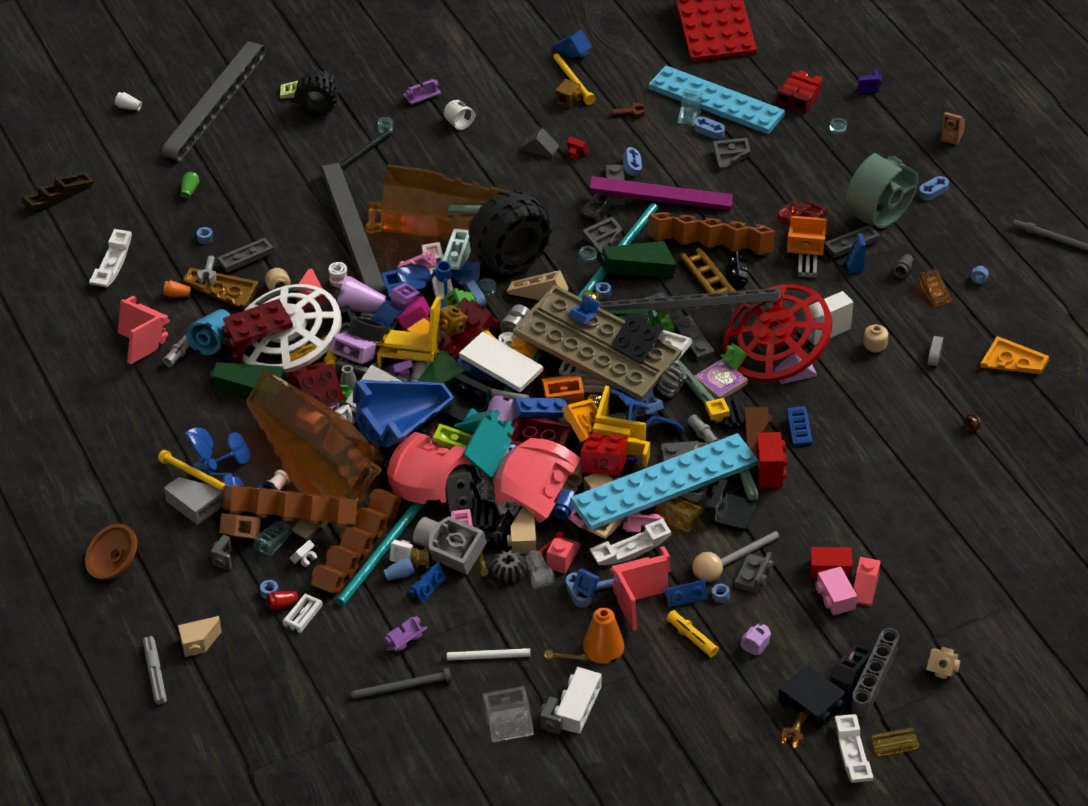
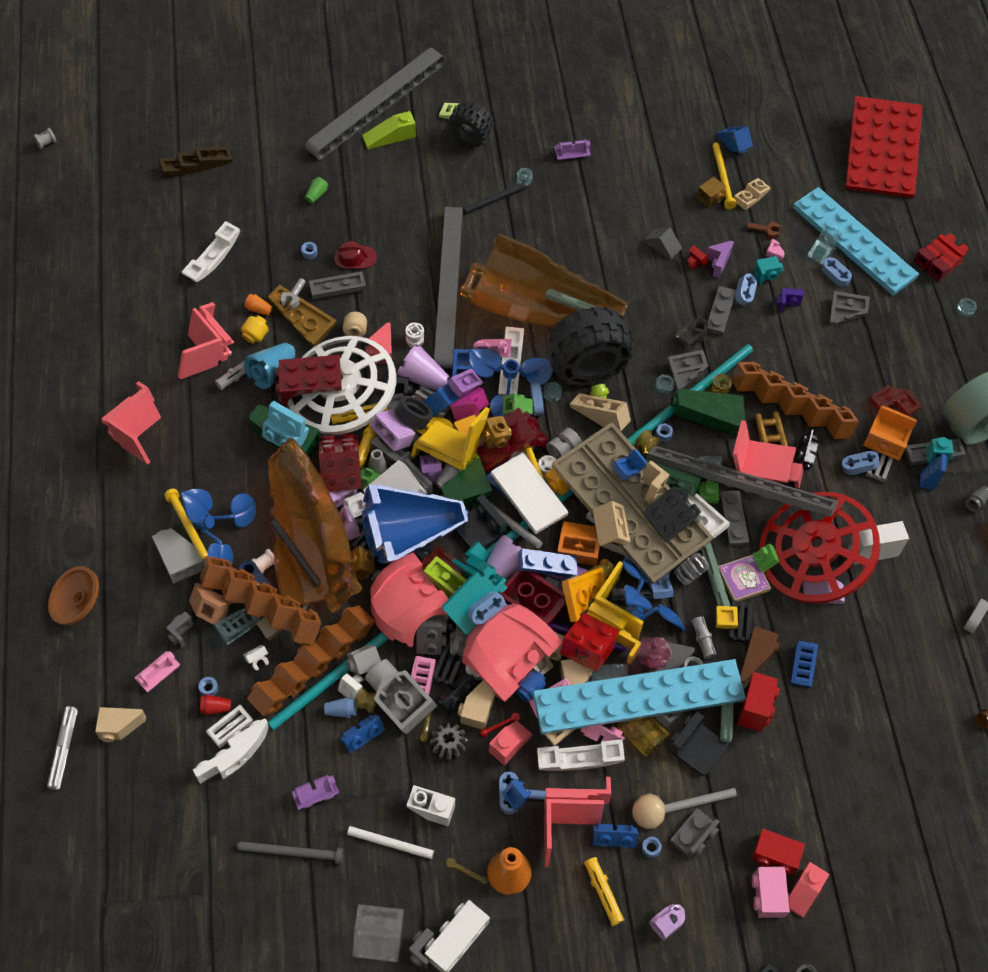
camera: 15 degrees right, 15 degrees up
white cone [115,92,142,111] -> none
light aqua slope [442,229,471,270] -> none
white helmet [444,100,476,130] -> none
clear piece [524,550,555,589] -> none
magenta tile [589,176,733,211] -> none
tan head [863,325,888,353] -> none
none -> coral piece [102,381,161,465]
none -> bright pink hinge [134,651,180,692]
none -> white slope [193,718,269,784]
none -> yellow head [241,316,268,344]
none -> medium azure brick [262,401,309,455]
none -> black bar [270,519,322,587]
none -> dark red piece [334,241,377,269]
none -> light grey brick [347,645,381,675]
none -> lime slope [362,111,416,149]
none -> white slope [406,785,455,826]
none -> medium blue beam [467,591,505,624]
none -> lime plate [590,384,609,398]
none -> tan panel [593,501,630,546]
none -> clear pink brick [638,637,672,669]
none -> tan panel [642,461,669,504]
none -> medium lavender slope [706,241,734,278]
none -> clear yellow wheel [711,374,732,394]
none -> coral piece [733,420,803,488]
none -> tan slope [734,178,770,210]
none -> teal brick [753,256,783,285]
none -> bright pink tile [766,239,784,261]
none -> dark purple bracket [776,288,804,312]
none -> medium blue beam [842,451,879,475]
none -> teal brick [926,437,953,465]

